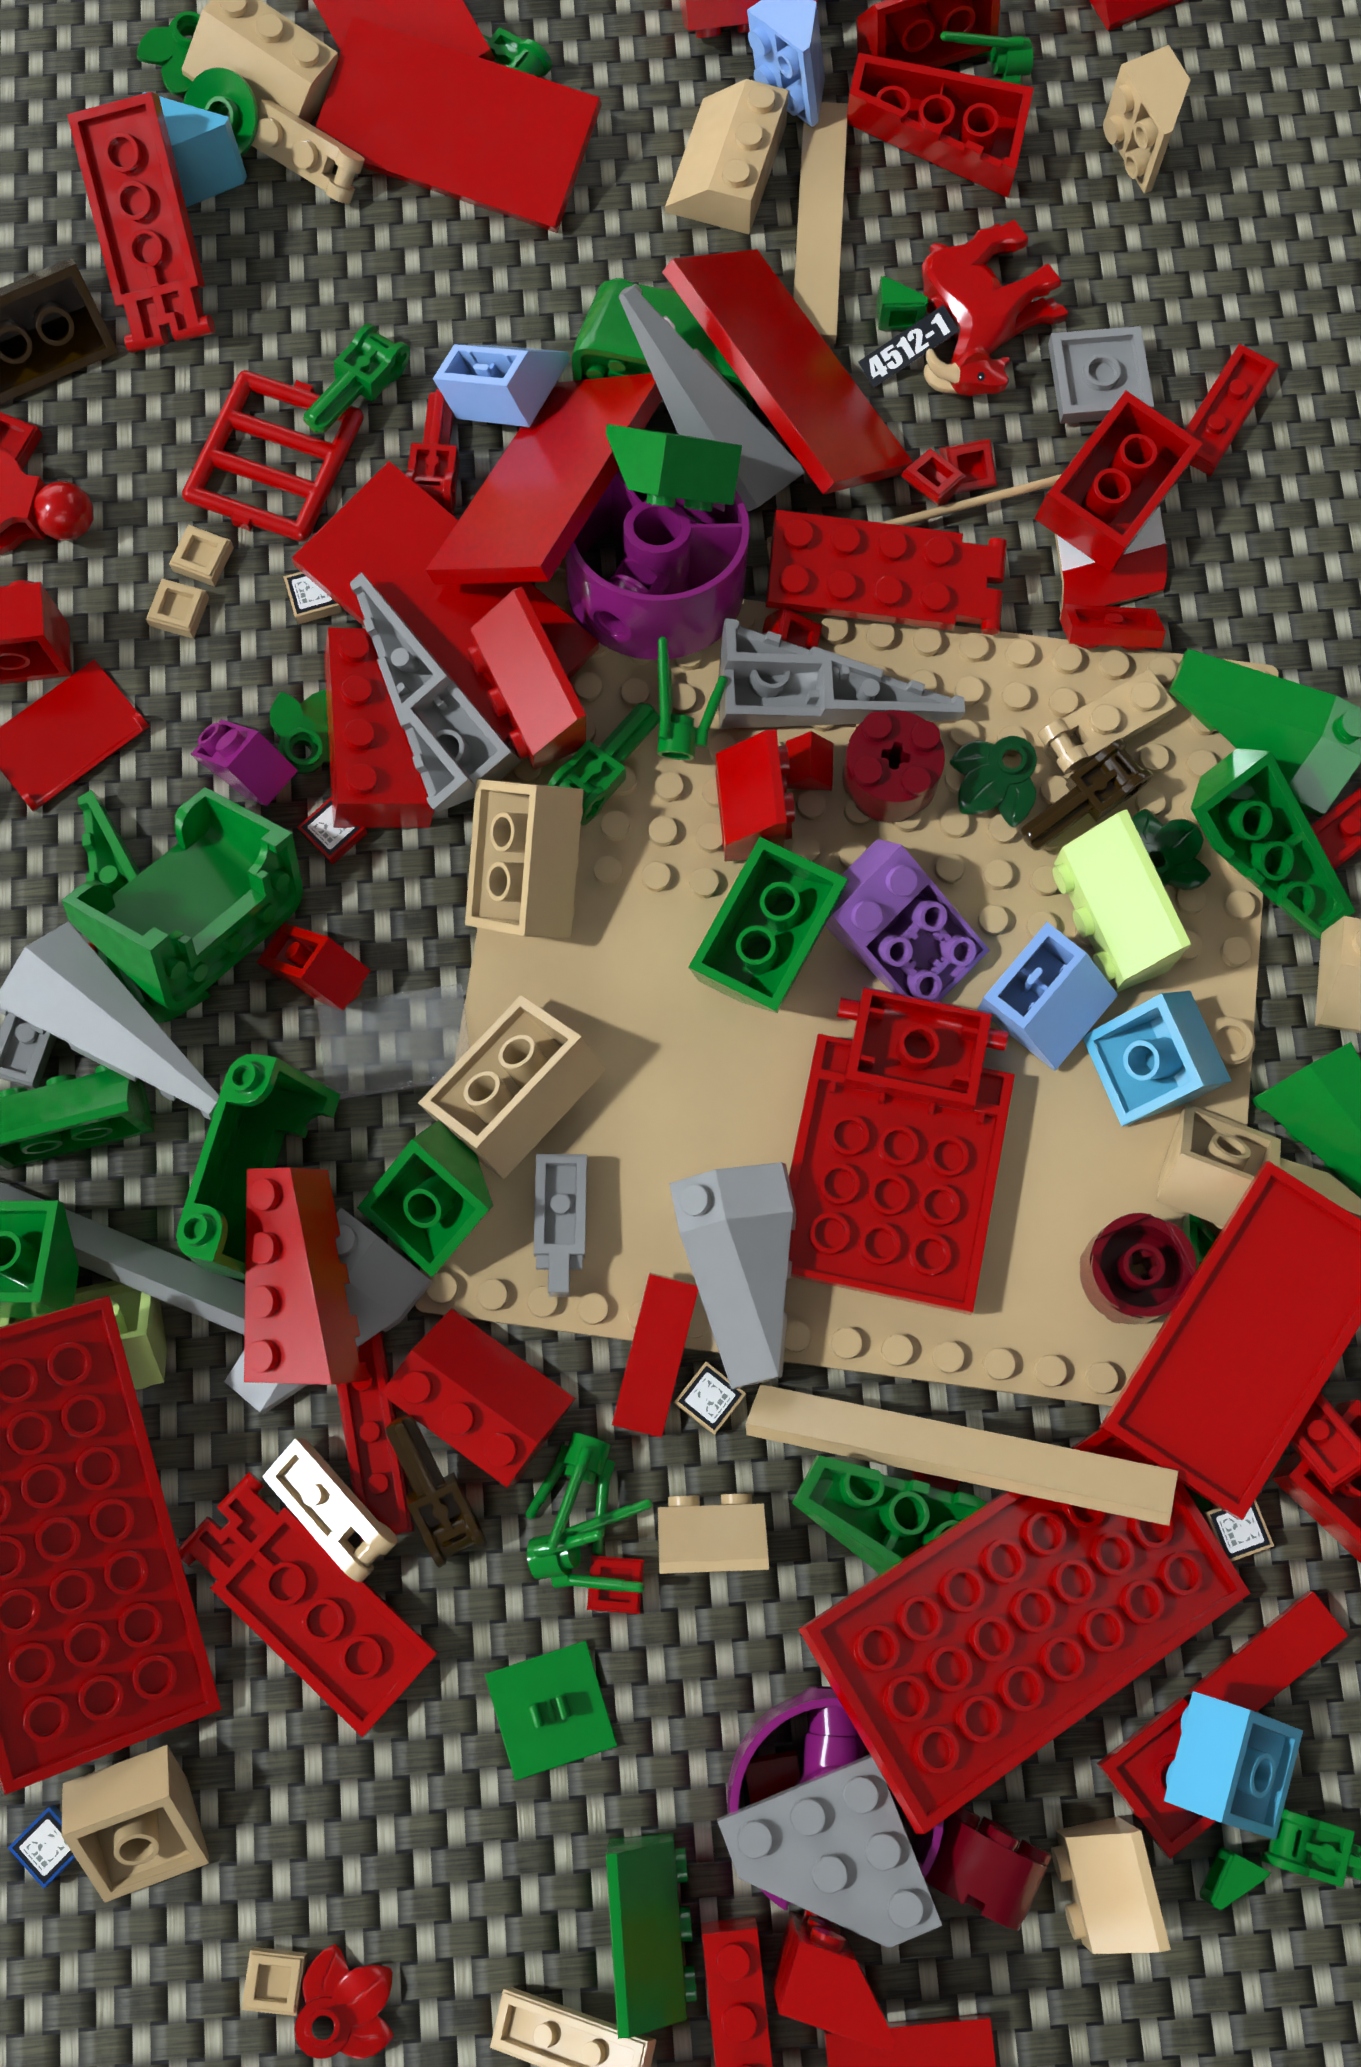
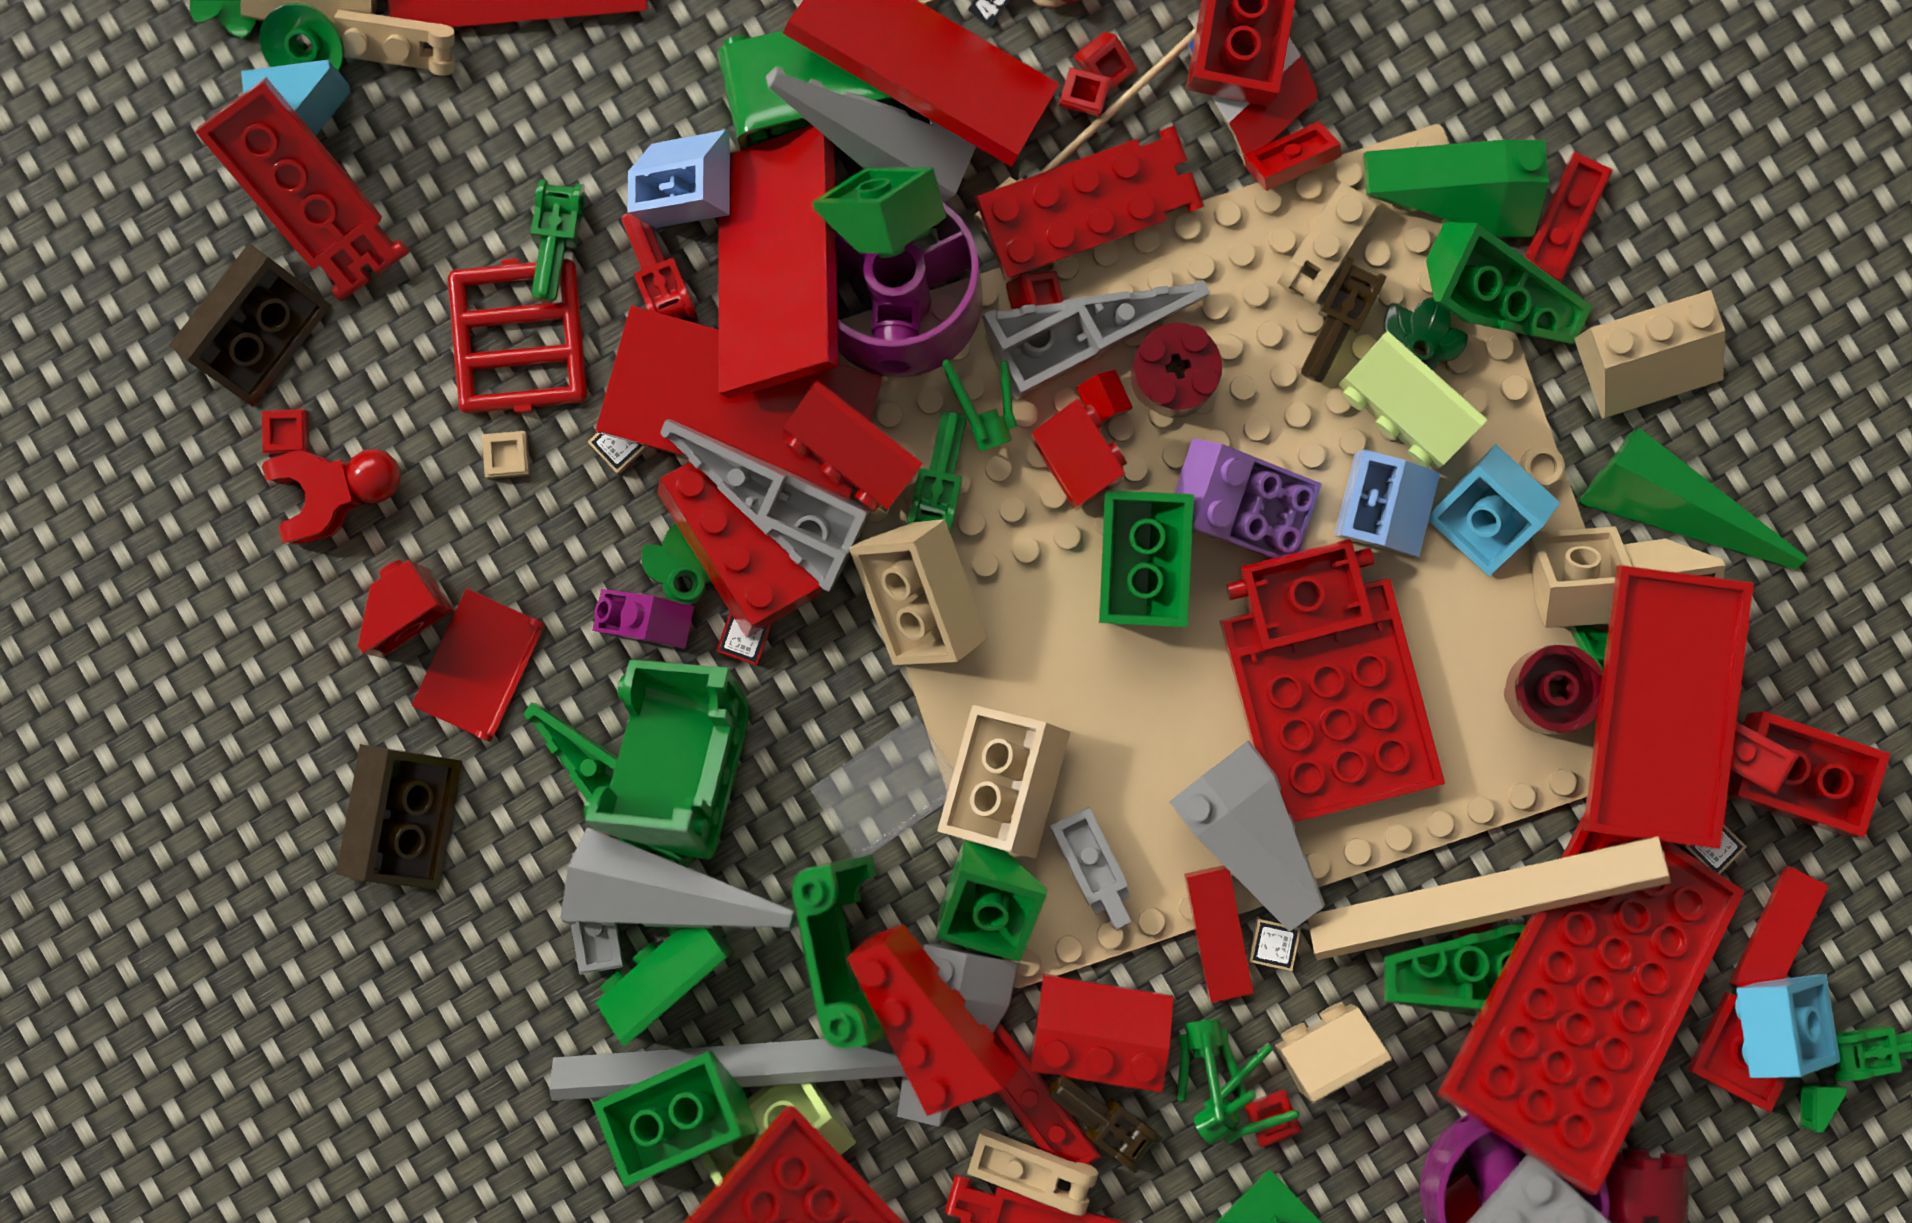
camera: 30 degrees left, 10 degrees up
tan tile [146,579,209,639] -> none
red slope [256,923,371,1011] -> none
dark green plate [950,736,1037,827] -> none
tan slope [1051,1816,1171,1954] -> none

